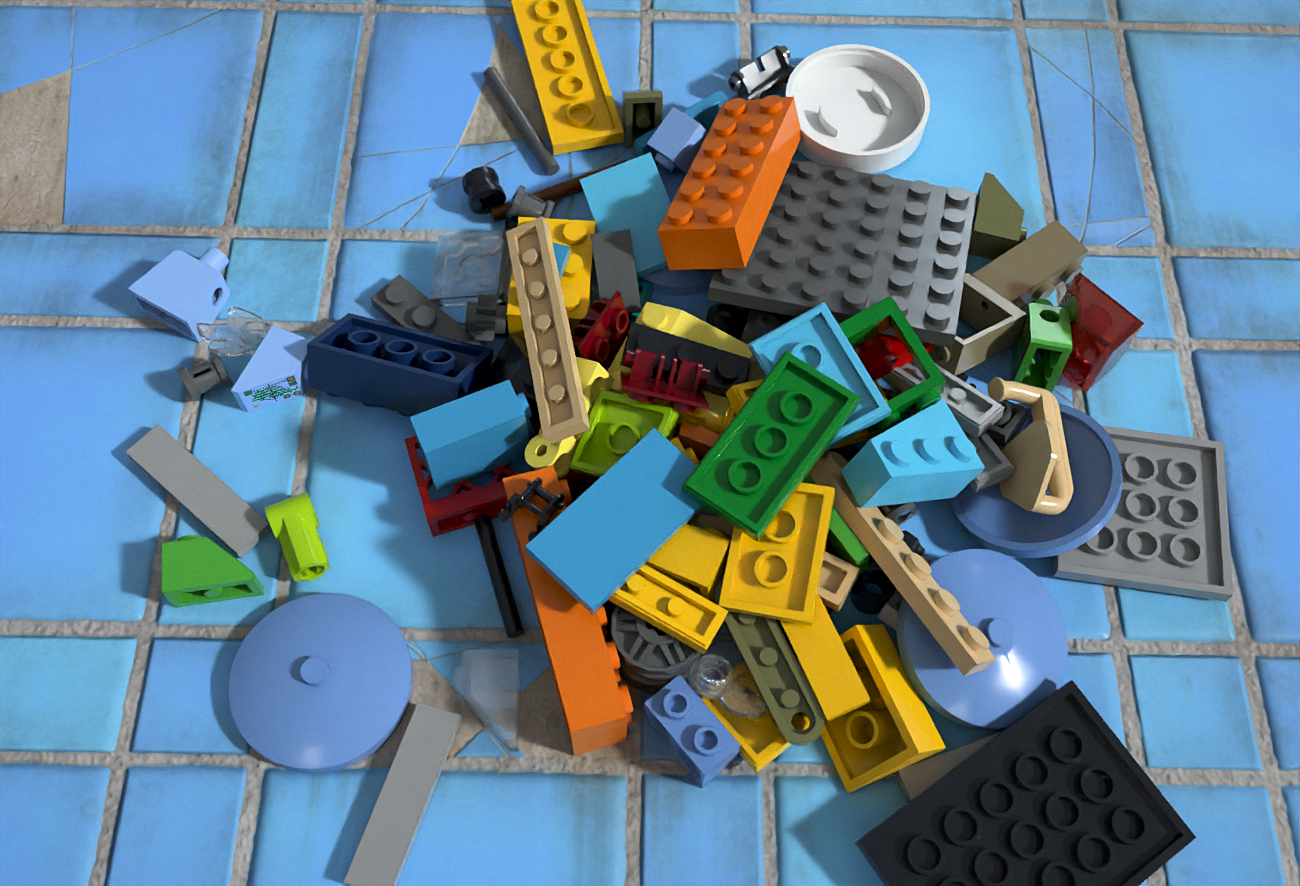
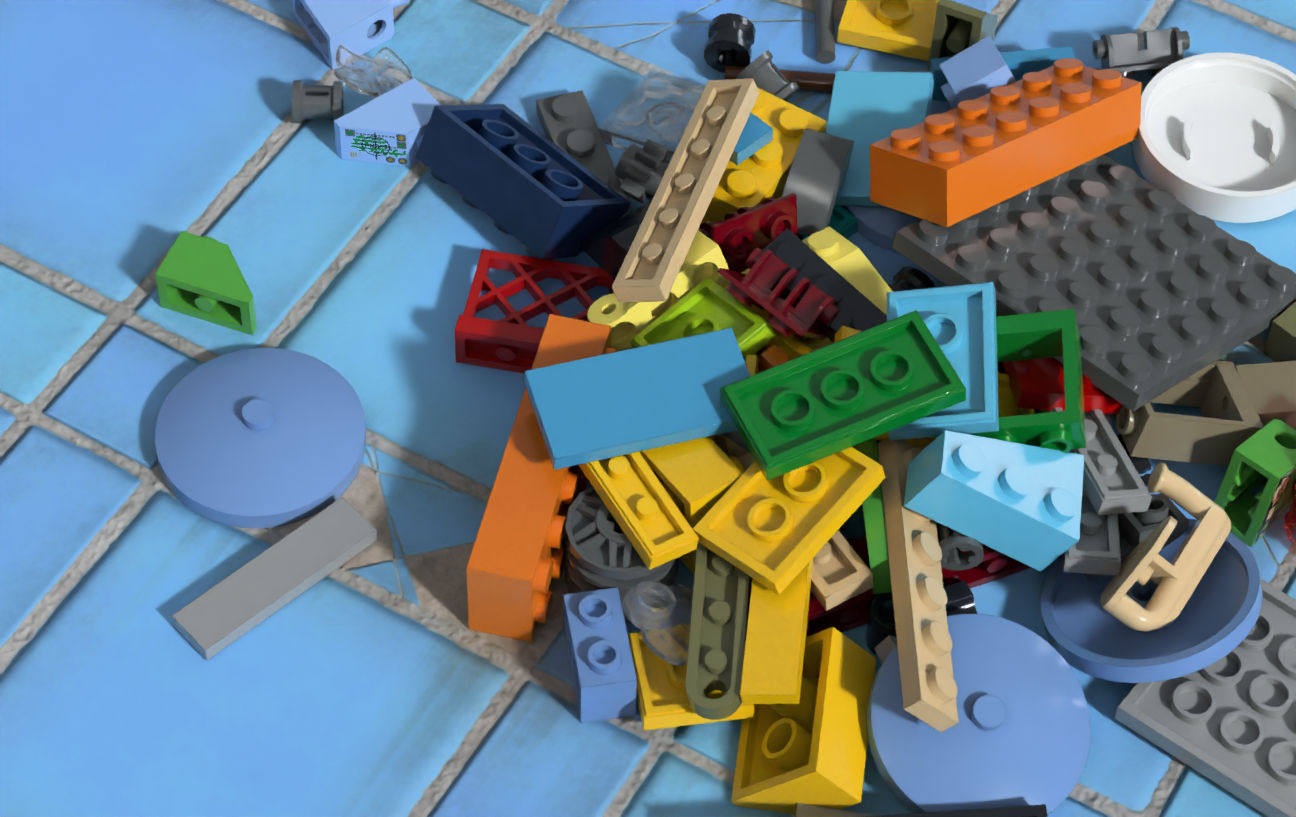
camera: 30 degrees right, 10 degrees down
light grey tile [125,424,272,559] -> none
lime piece [265,492,331,582] -> none
dark azure brick [410,380,535,491] -> none
clear slope [454,649,521,752] -> none
black bar [474,515,524,638] -> none
black piece [498,477,565,541] -> none

